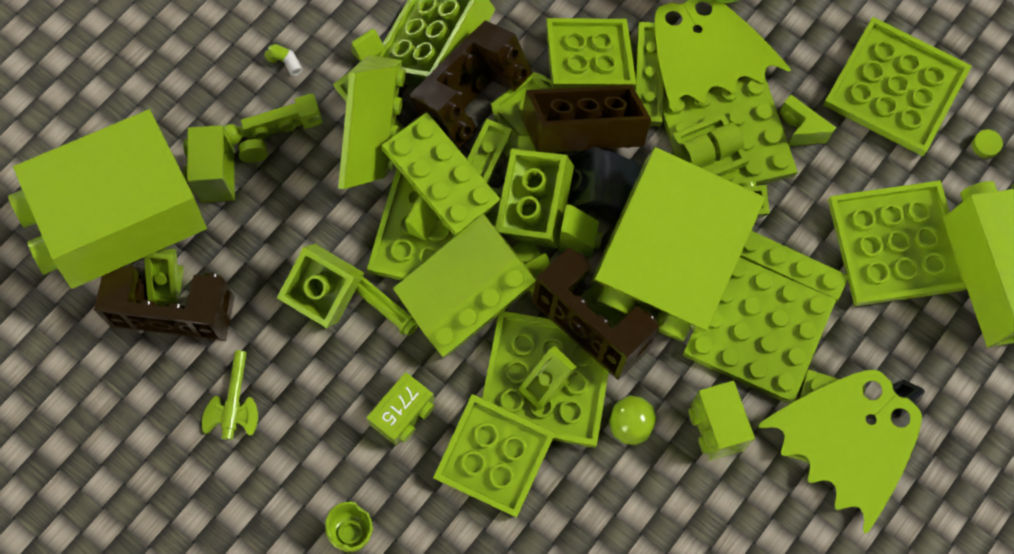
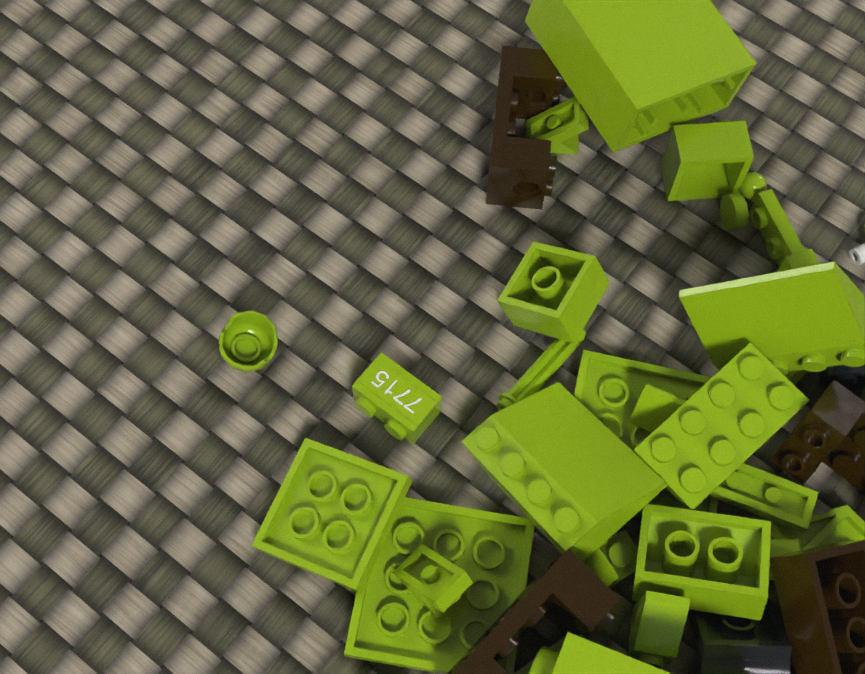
camera: 90 degrees right, 5 degrees down
lime piece [202,350,258,440] -> none

